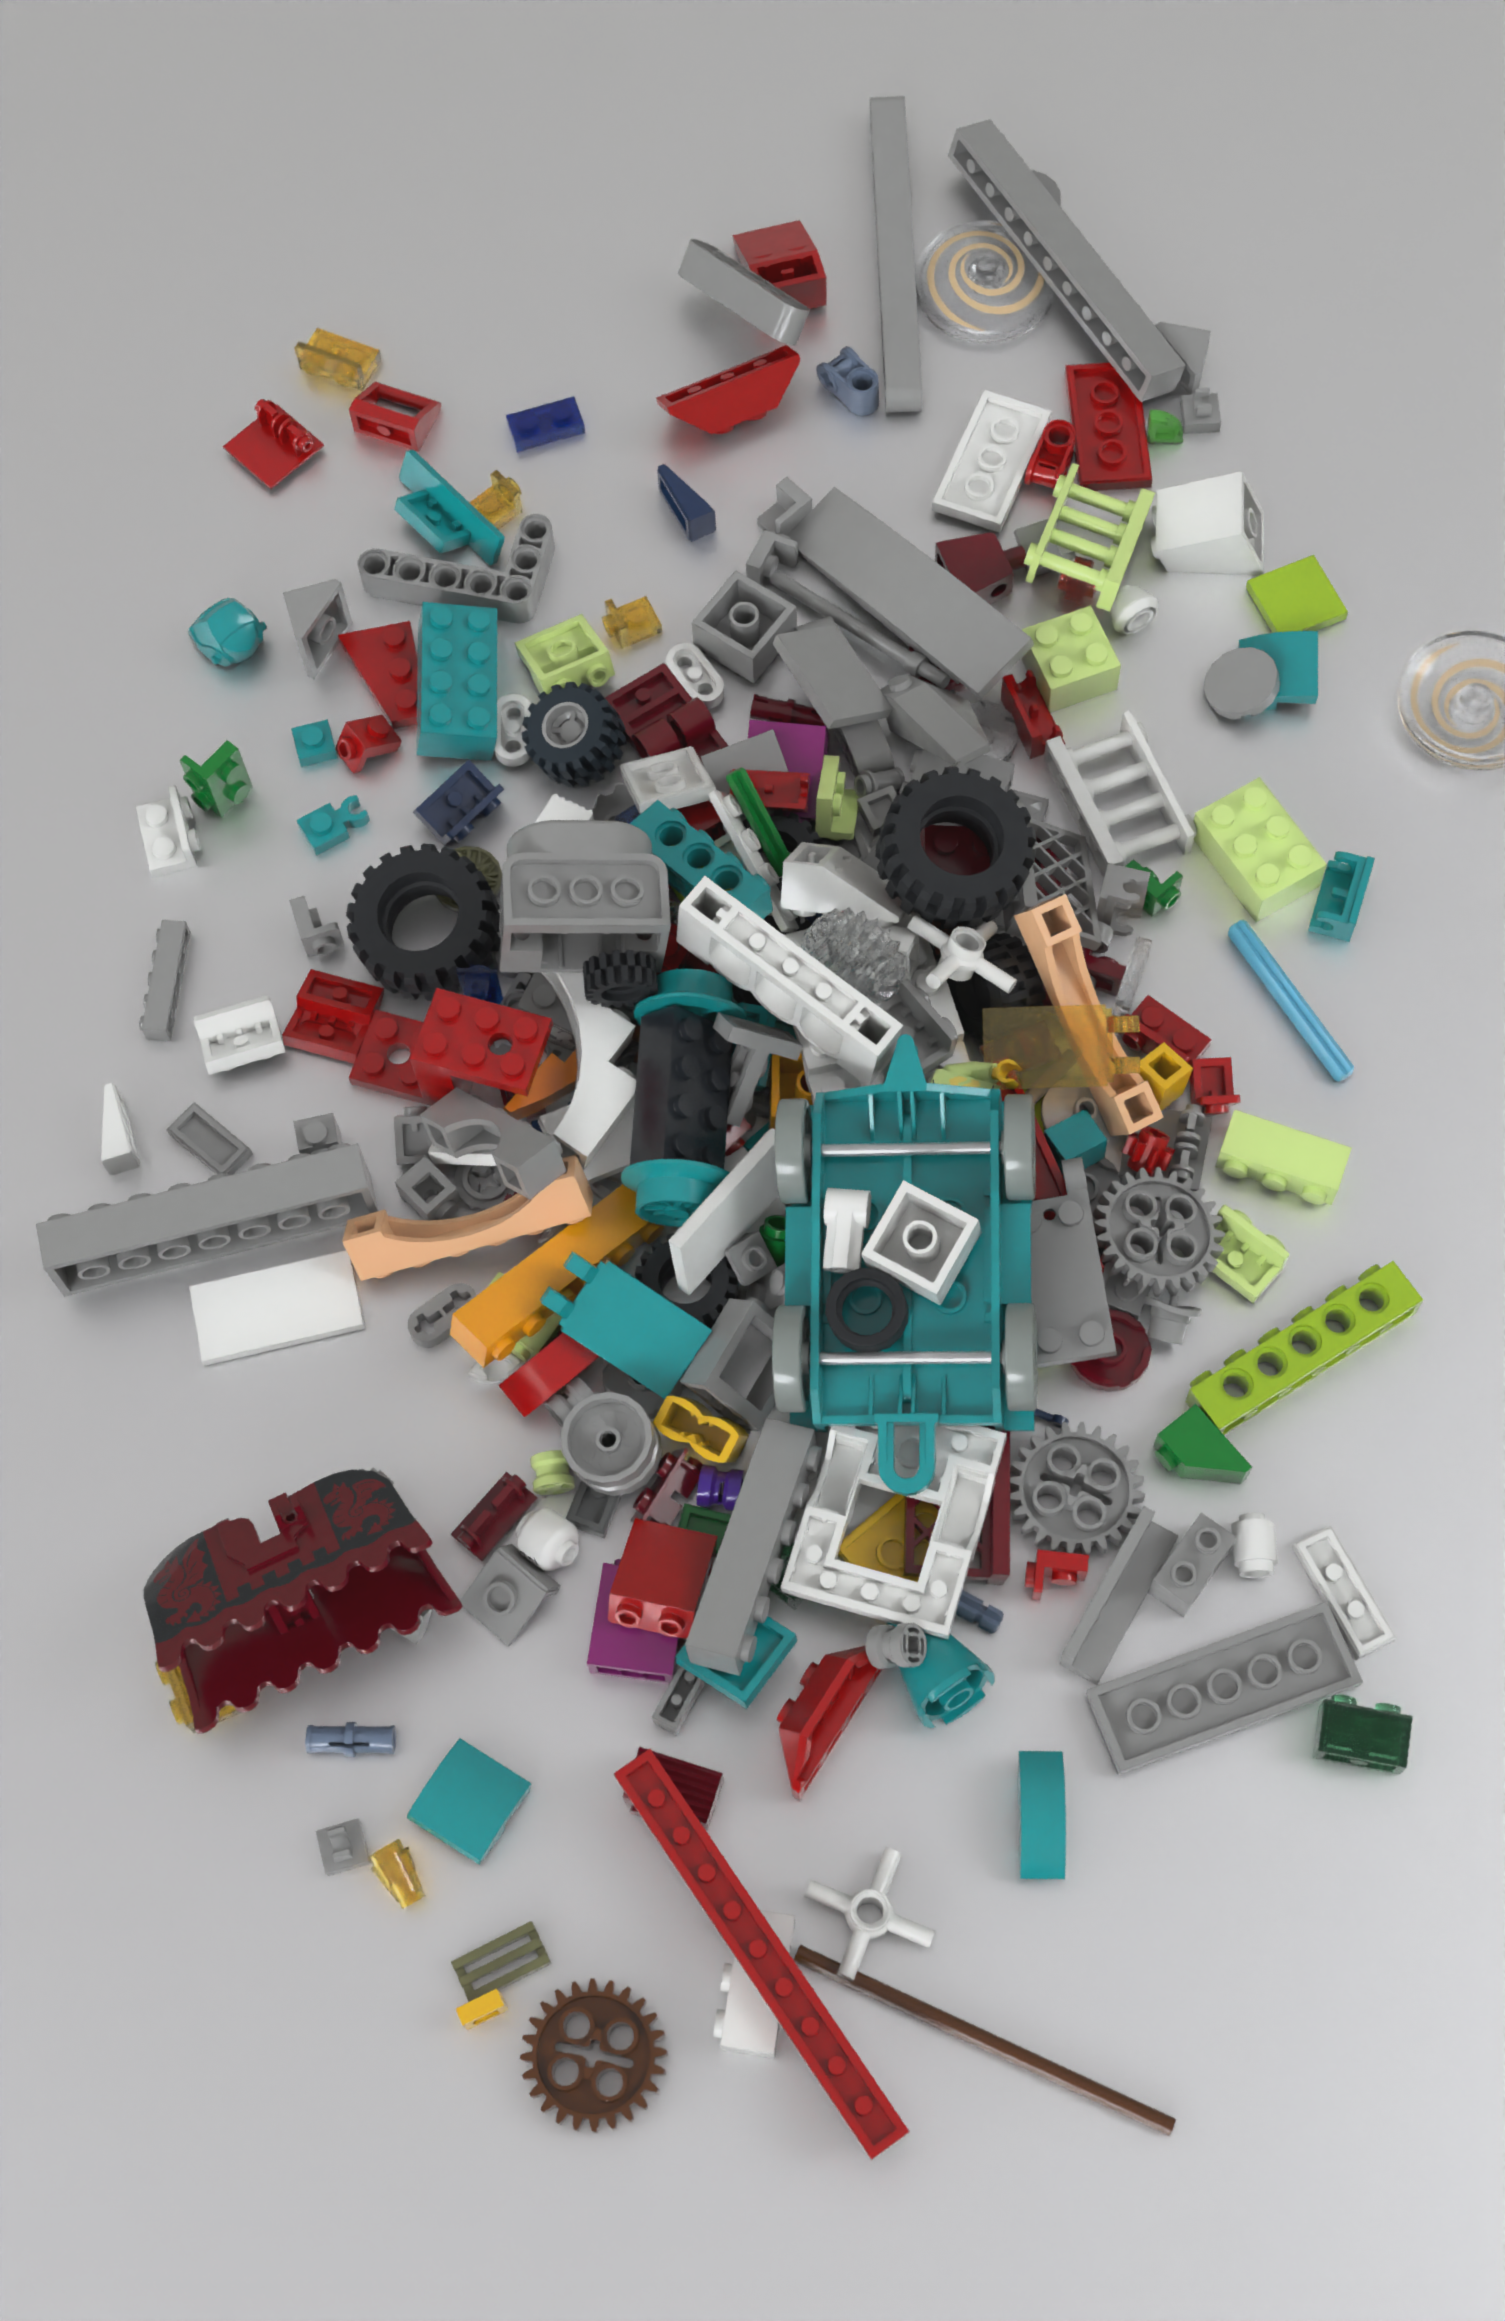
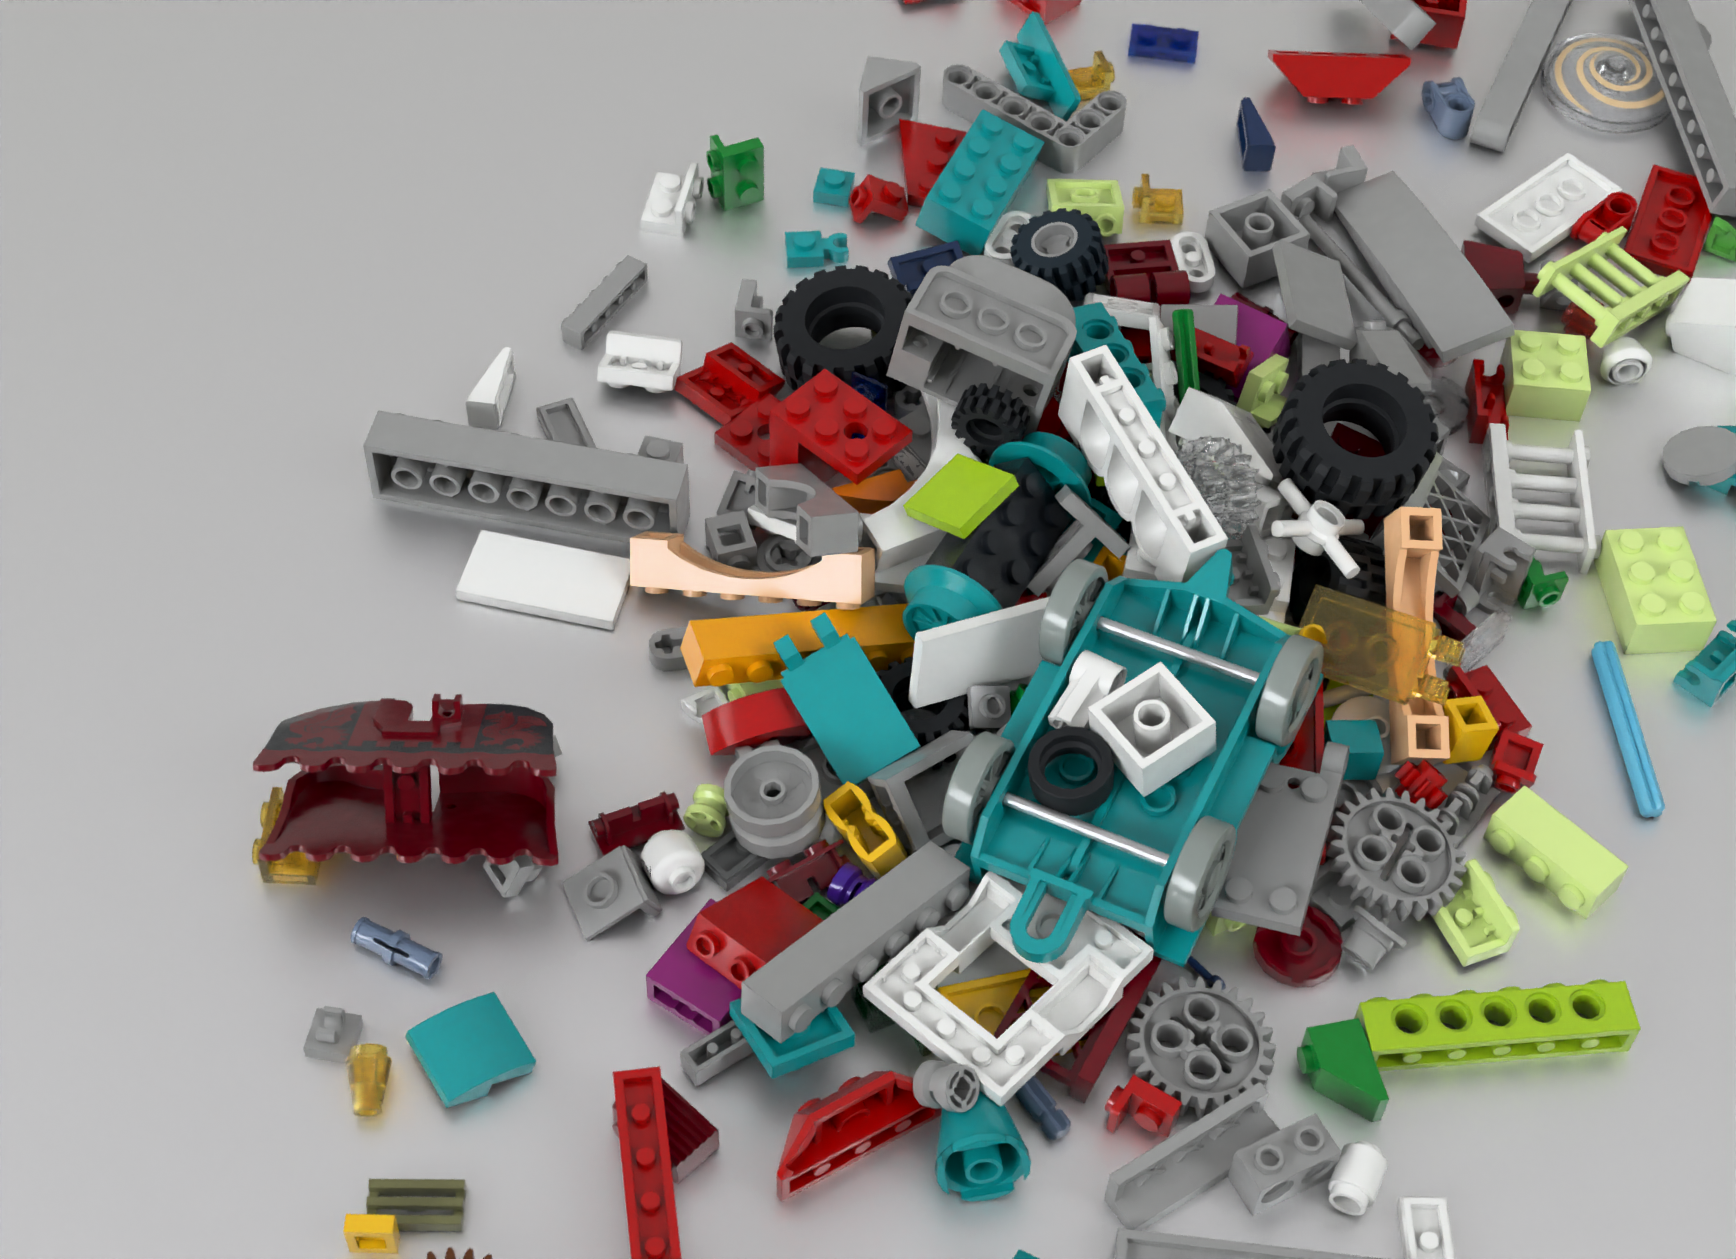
camera: 20 degrees right, 15 degrees down
teal helmet [188,597,267,667] -> none
none -> lime tile [903,453,1019,539]

